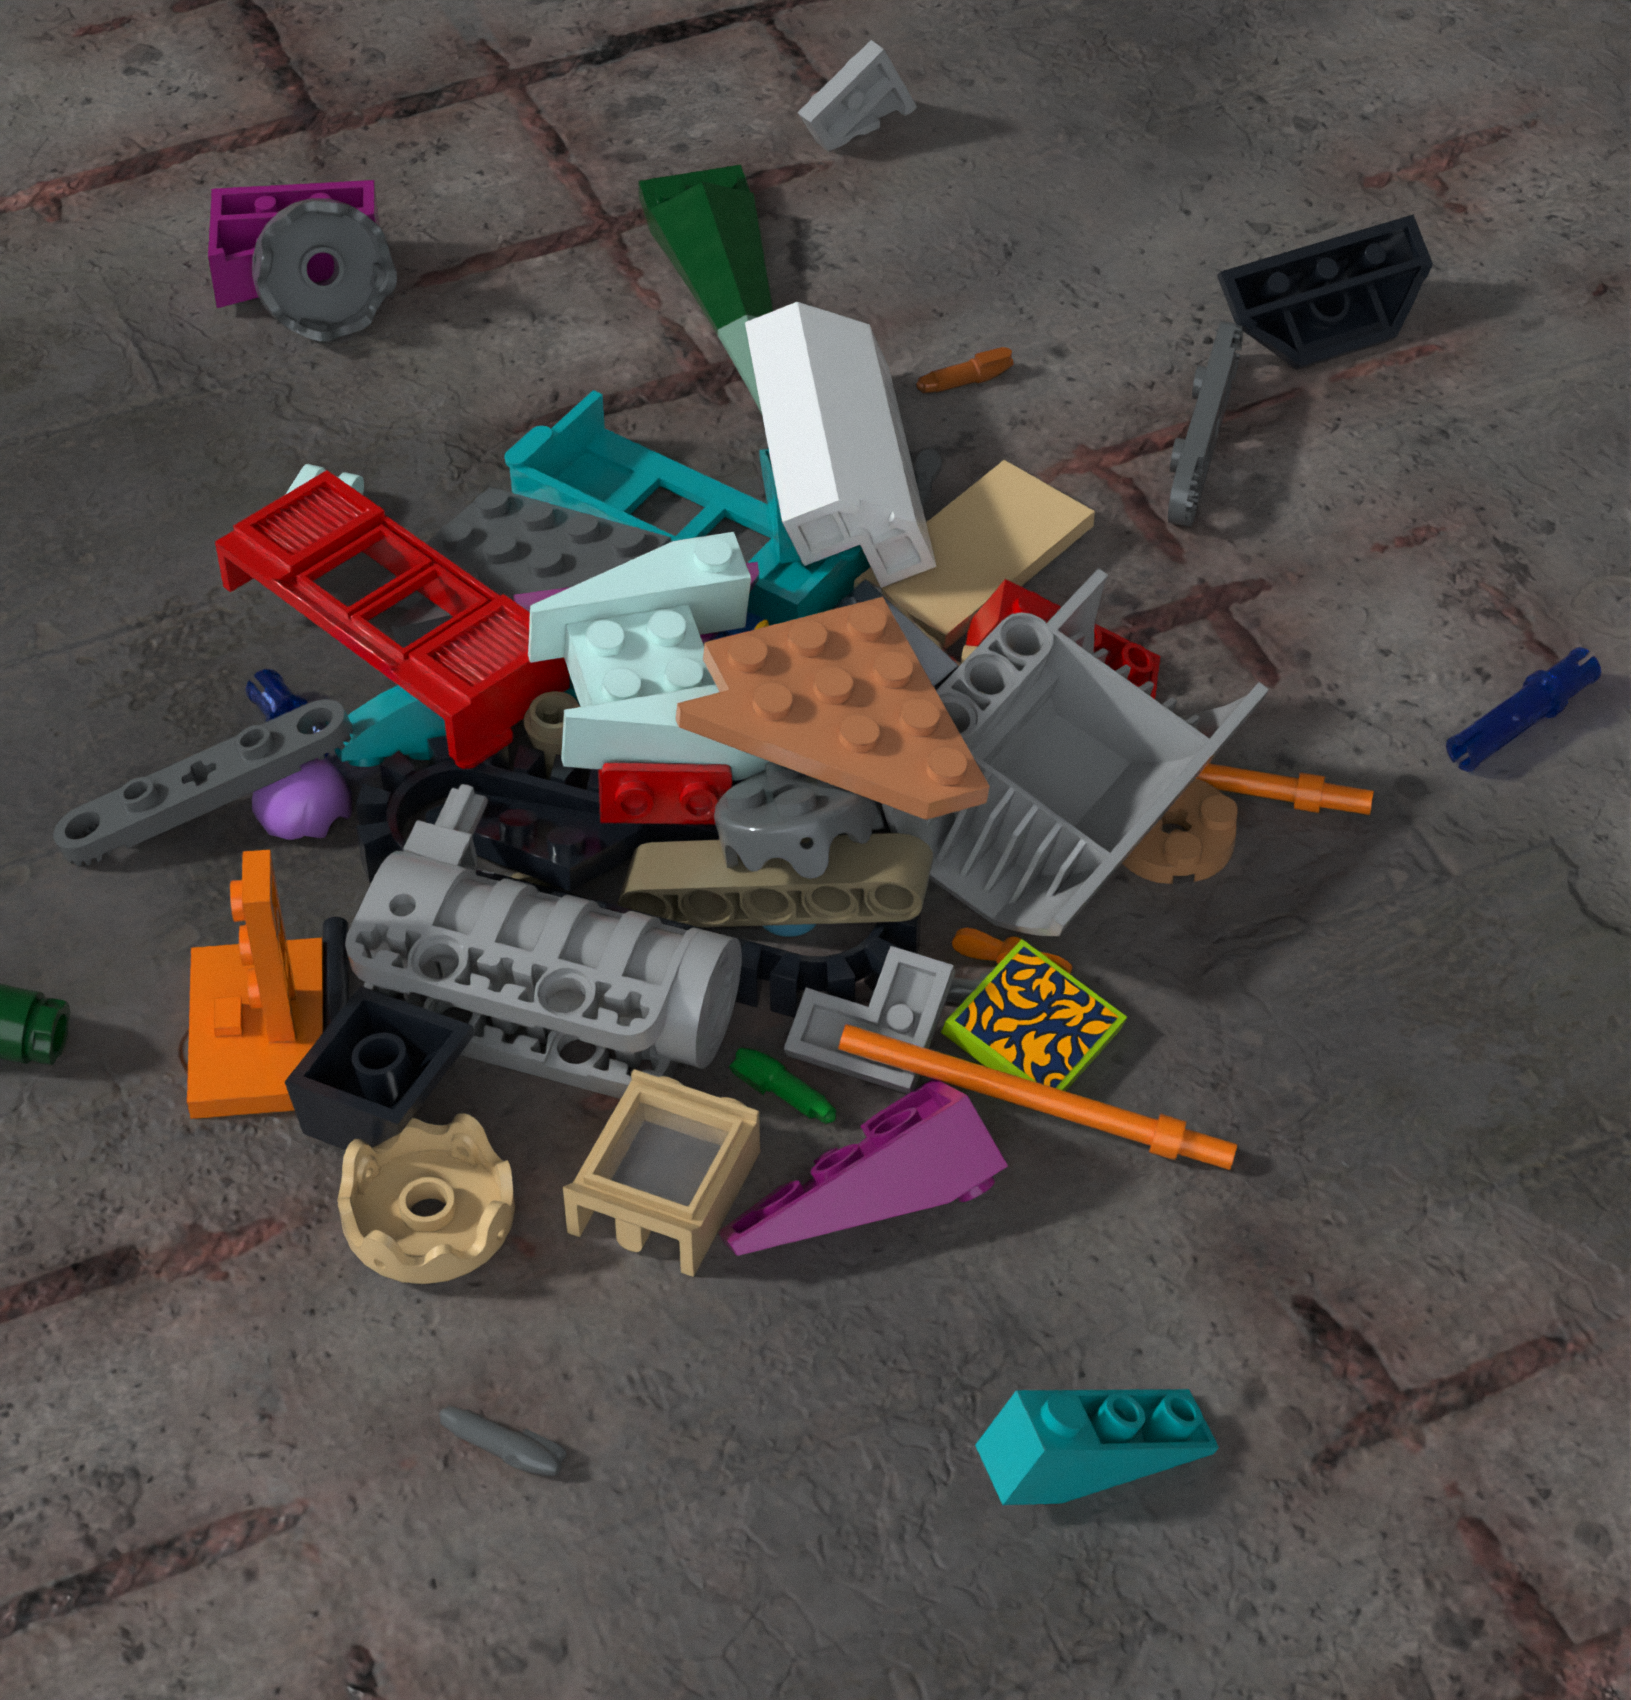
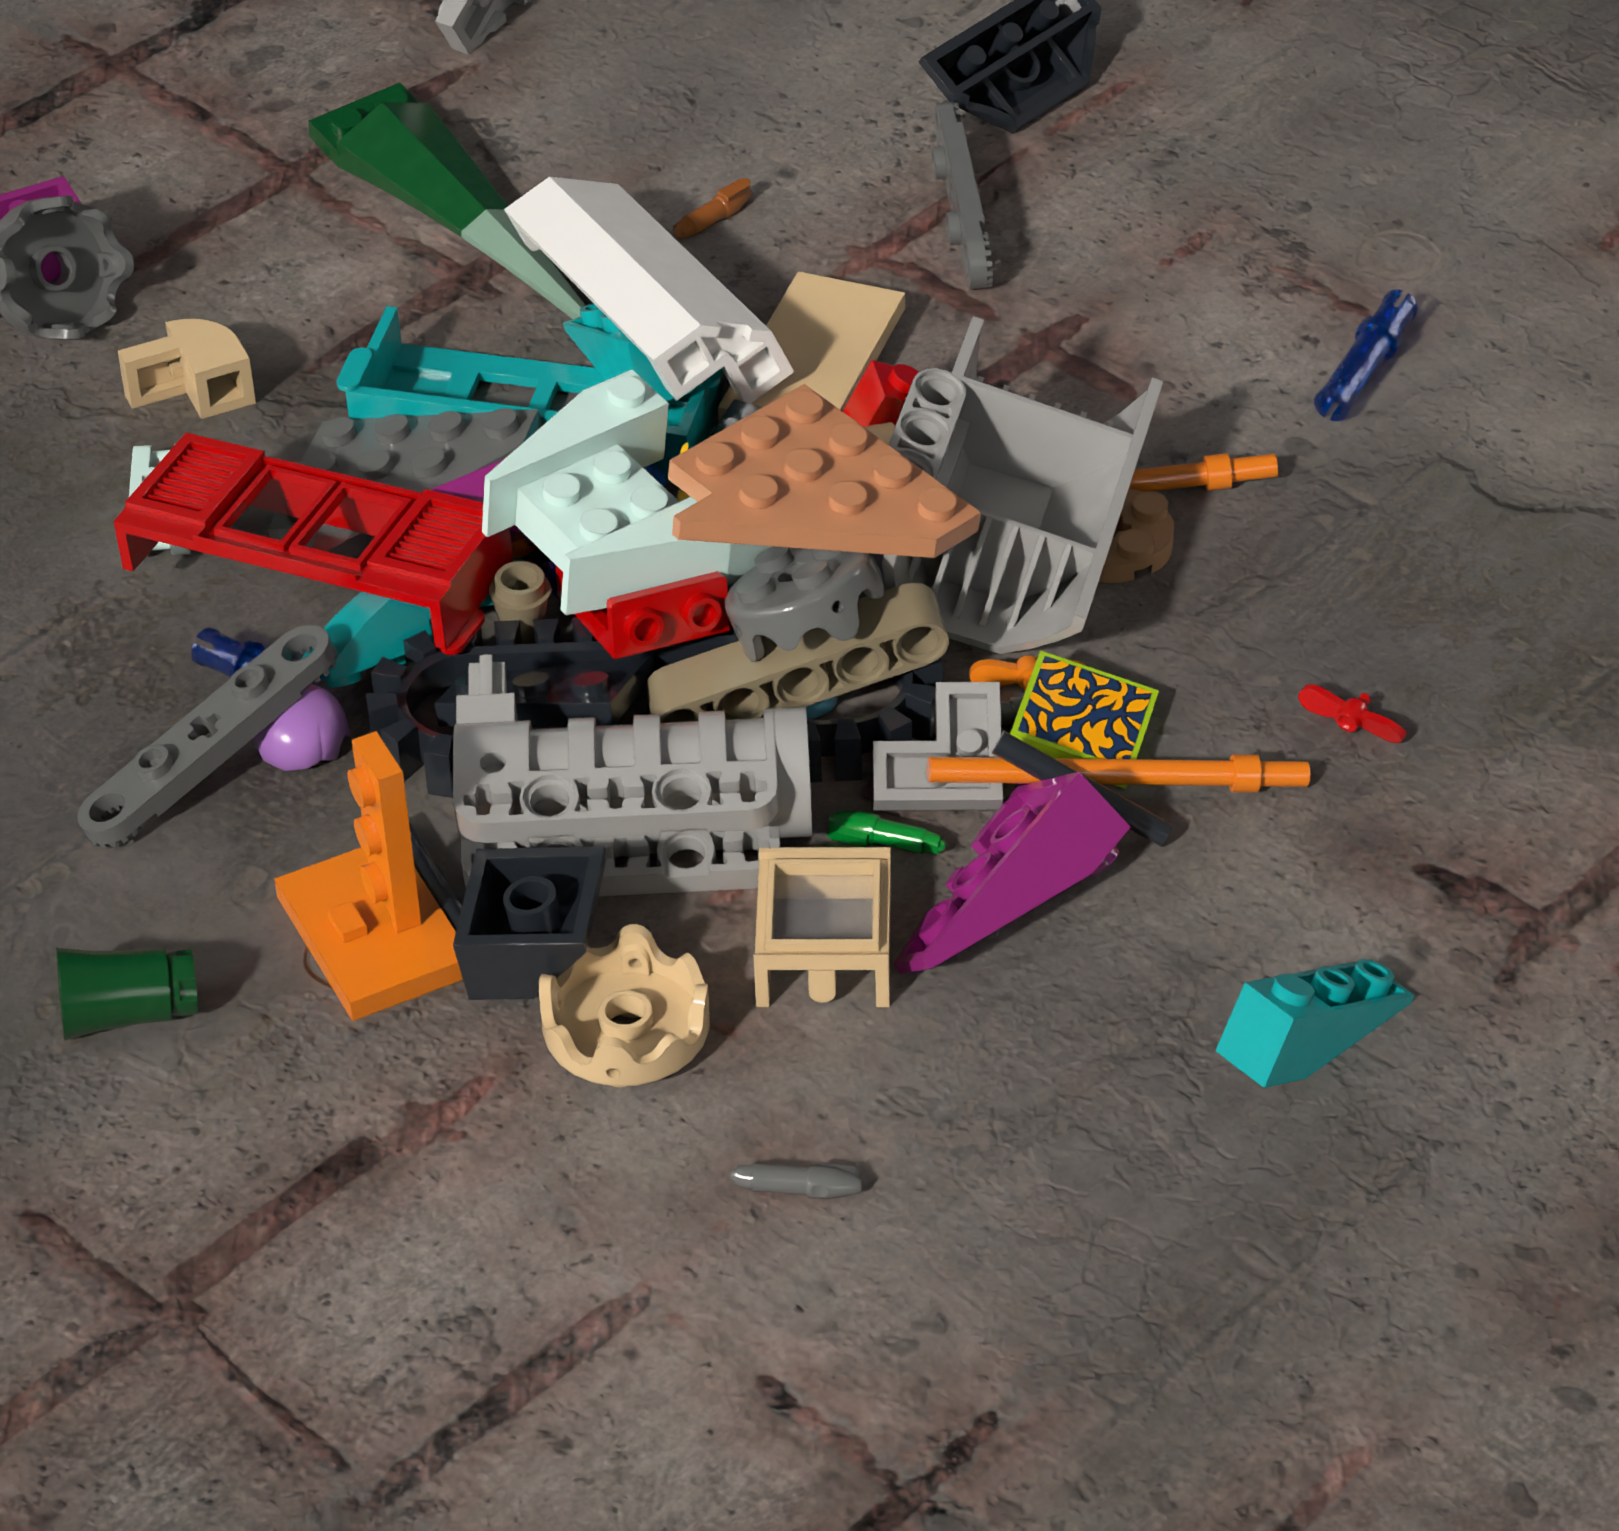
camera: 20 degrees left, 5 degrees down
none -> tan brick [118,319,256,419]
none -> black bar [992,731,1174,847]
none -> red piece [1298,684,1407,743]

